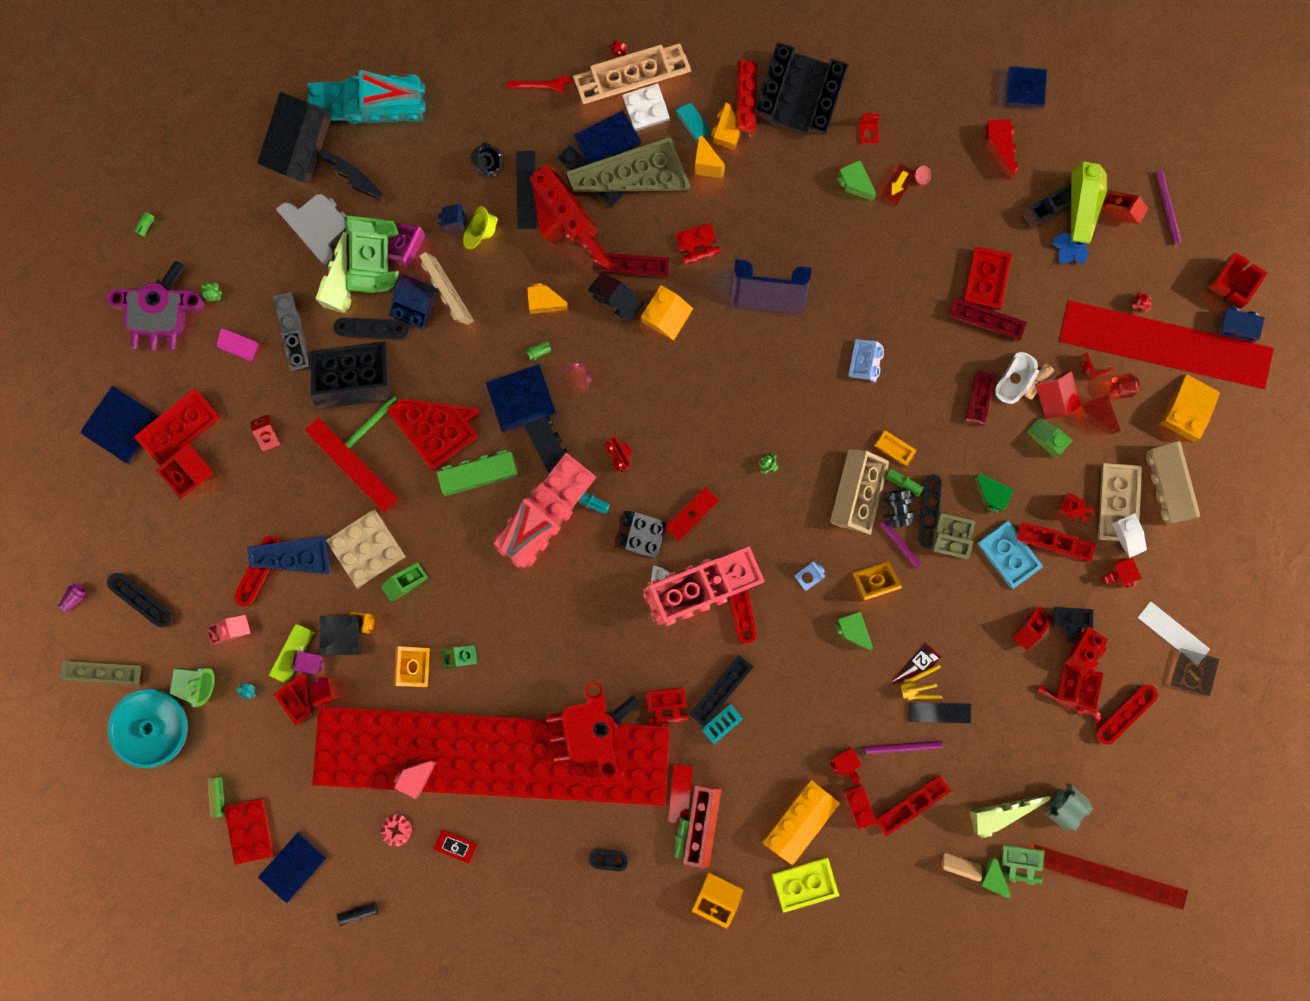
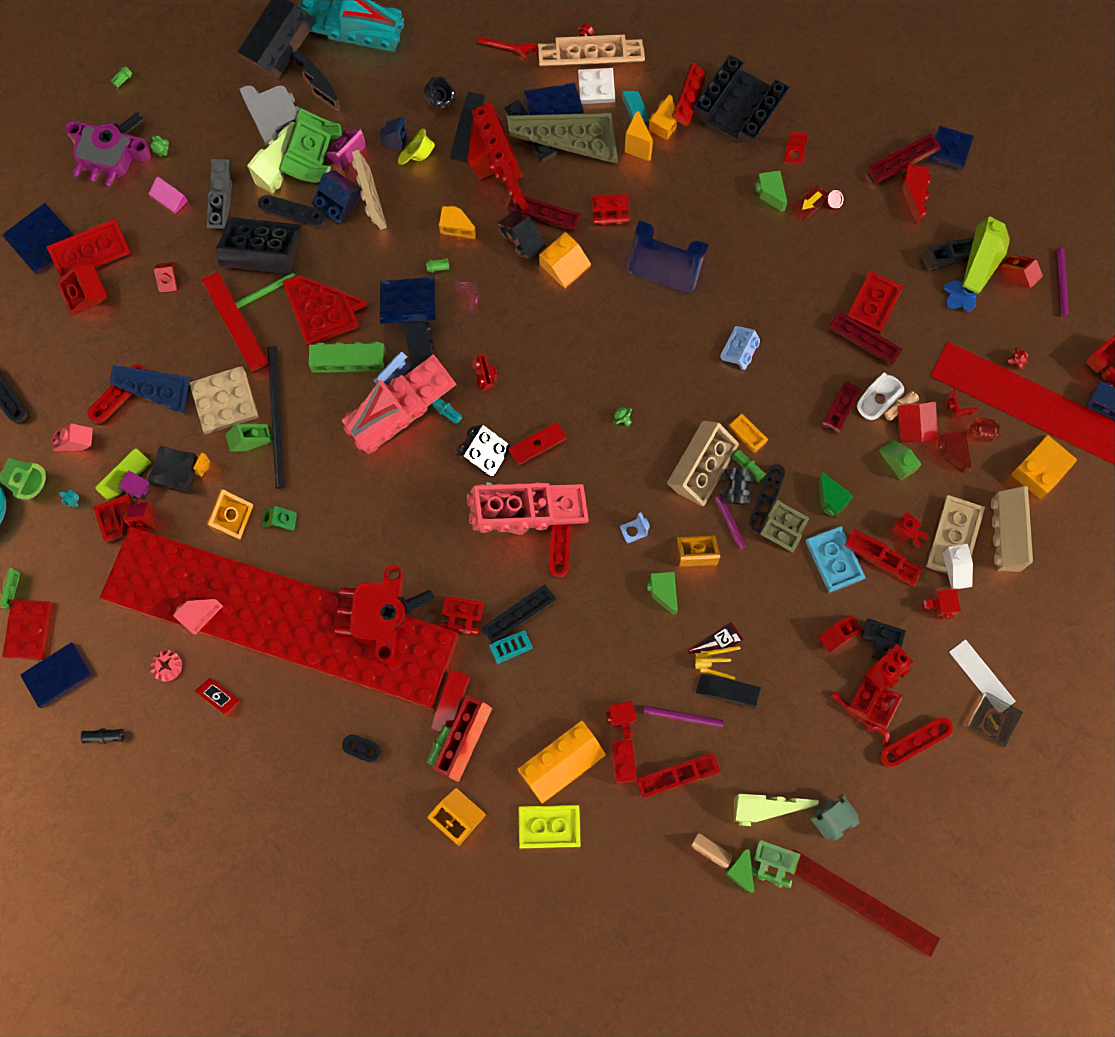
camera: 15 degrees right, 10 degrees down
none -> black piece [267,346,285,489]
none -> light blue bracket [373,352,411,386]
none -> dark red plate [867,133,940,183]

